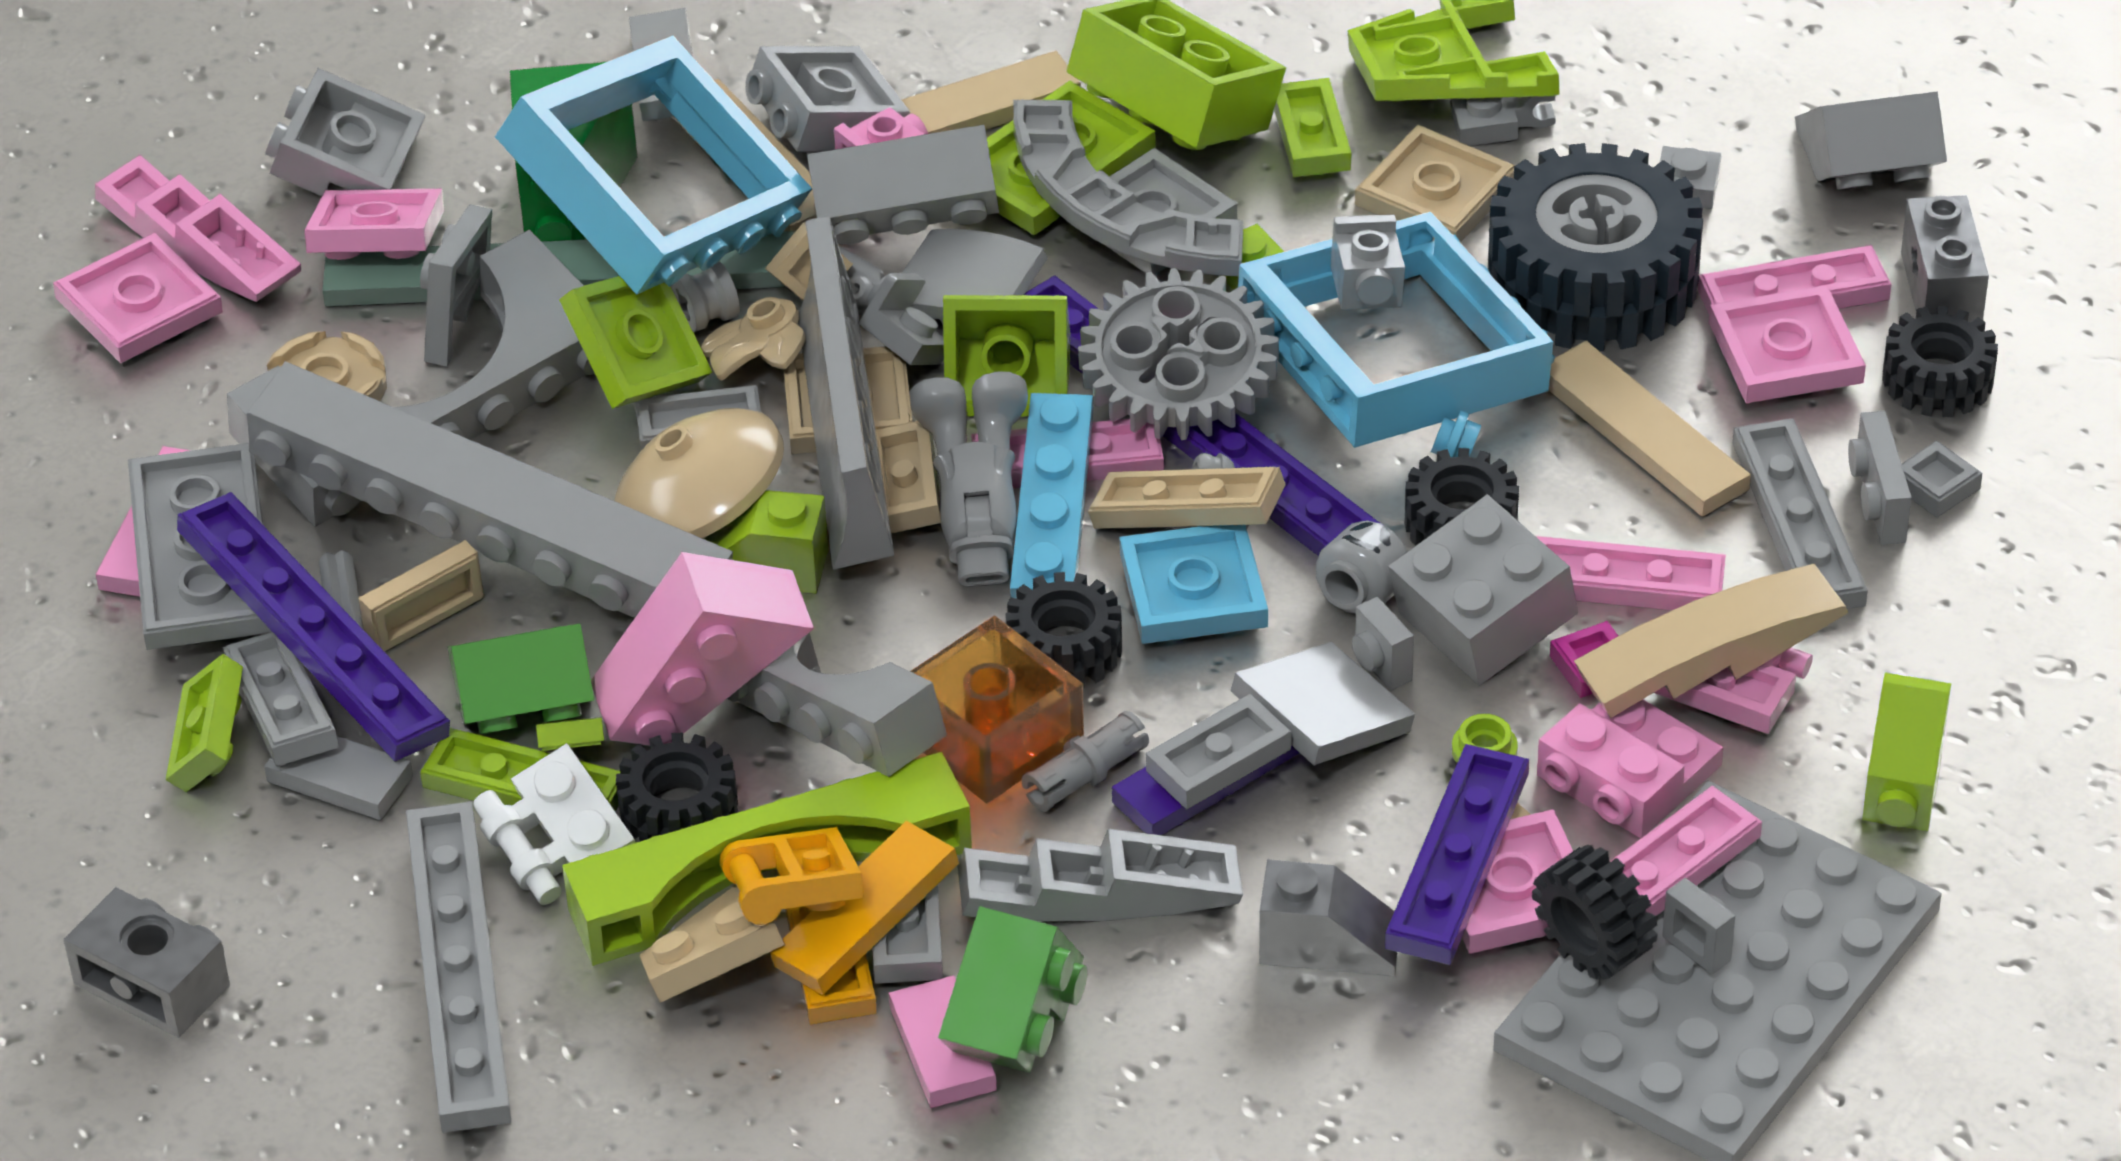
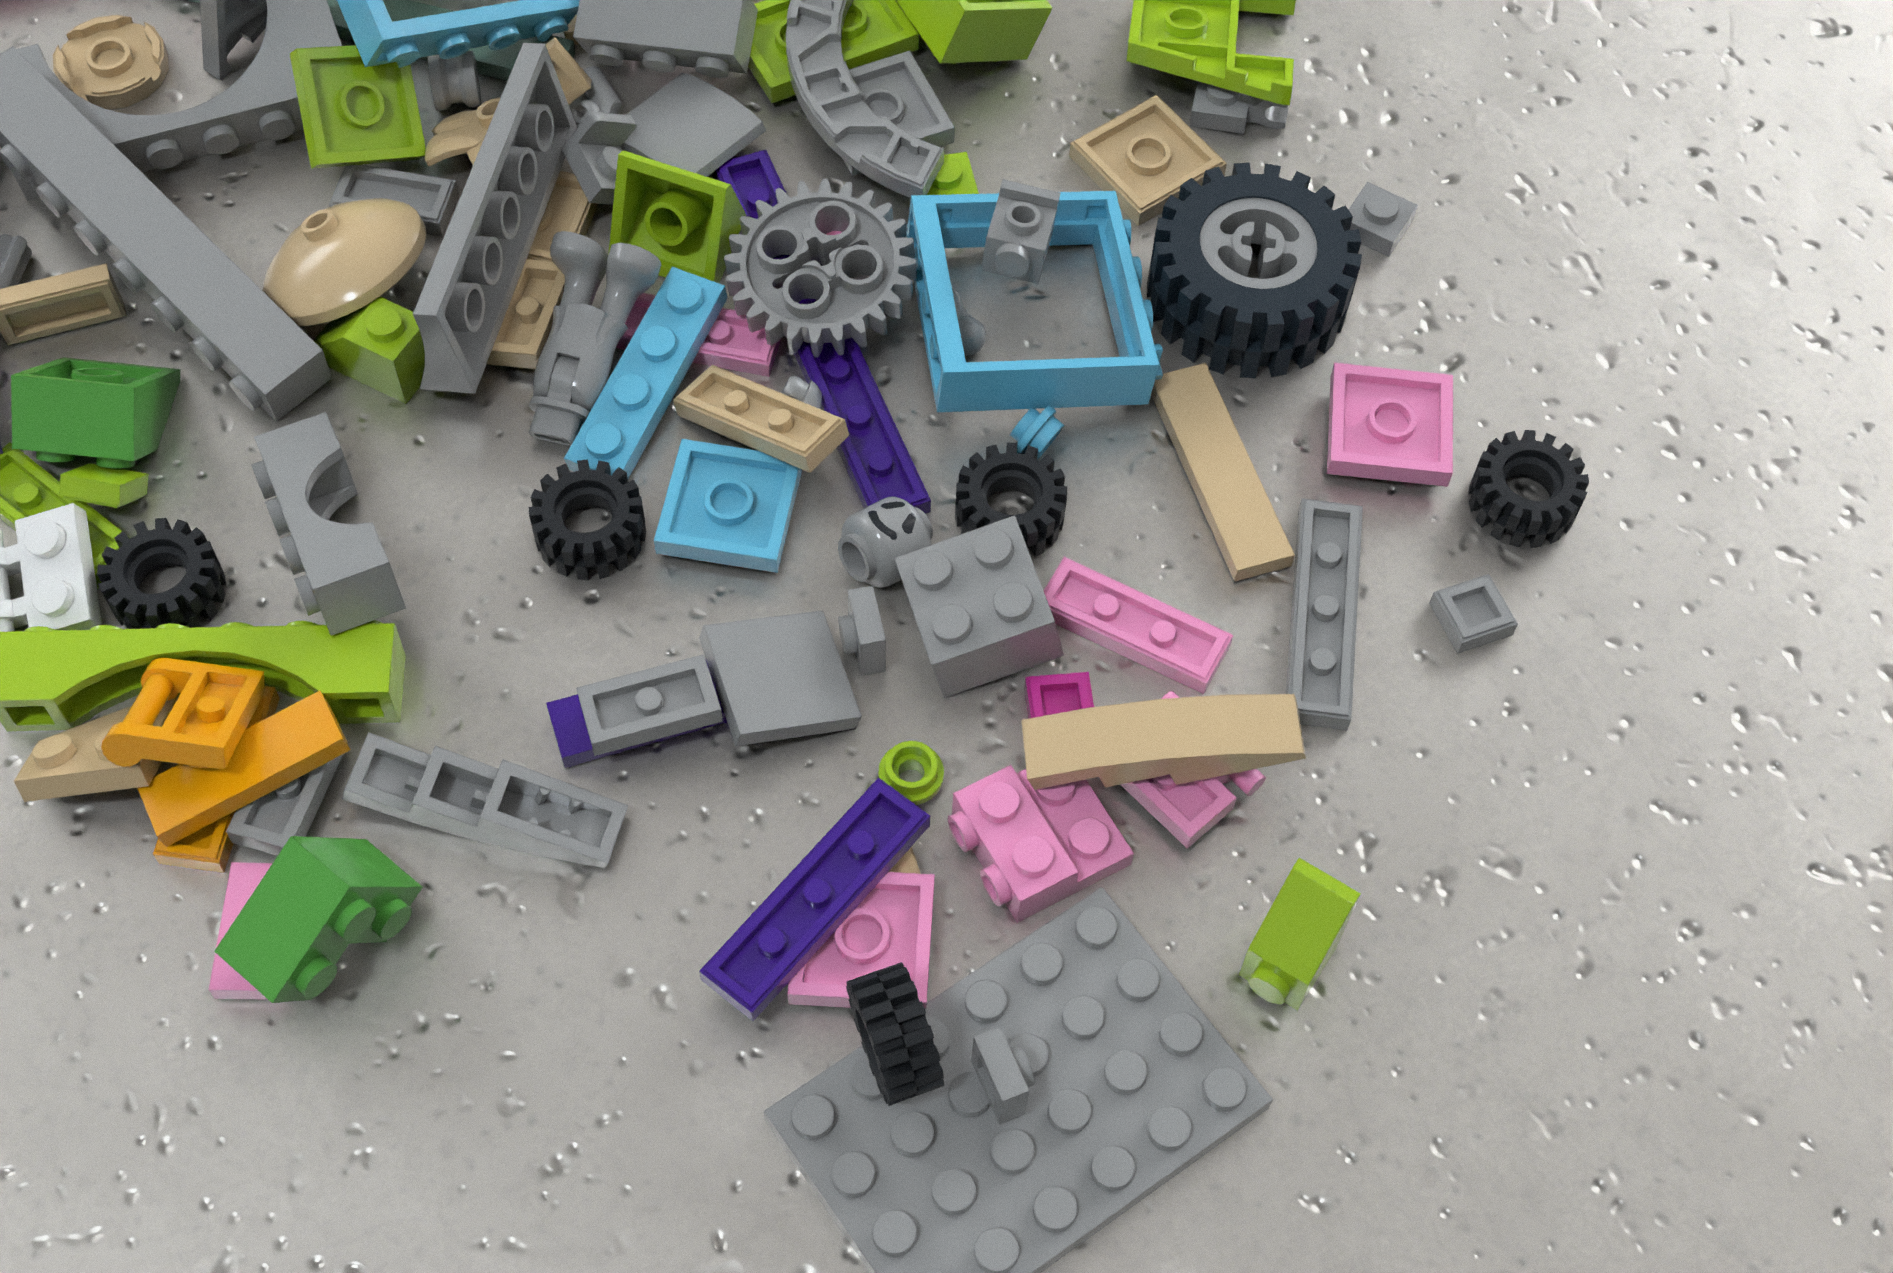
camera: 15 degrees right, 15 degrees up
bright pink wedge [591,552,814,746] -> none
clear orange brick [910,615,1084,804] -> none
light grey pin [1022,711,1149,812] -> none
flat silver slope [1259,859,1398,976] -> none
lime plate [1274,78,1351,177] -> none
bright pink tile [1610,786,1762,916] -> none
bright pink tile [1698,245,1891,314] -> none
light grey slope [1794,91,1947,190] -> none
light grey plate [1848,411,1912,545] -> none
flat silver brick [1901,195,1989,322] -> none

